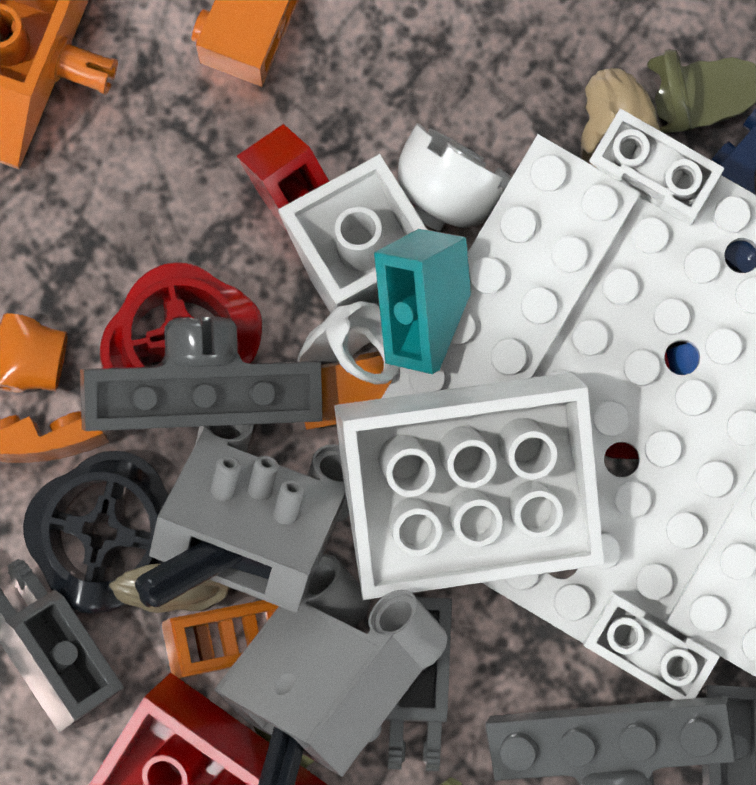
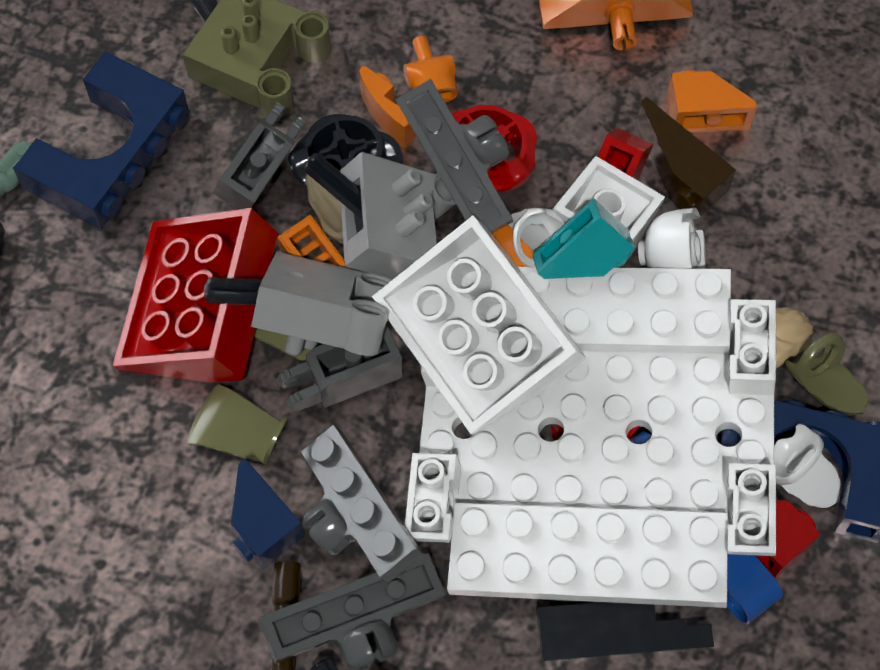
camera: 65 degrees right, 15 degrees down
none -> dark brown slope [636,97,736,217]

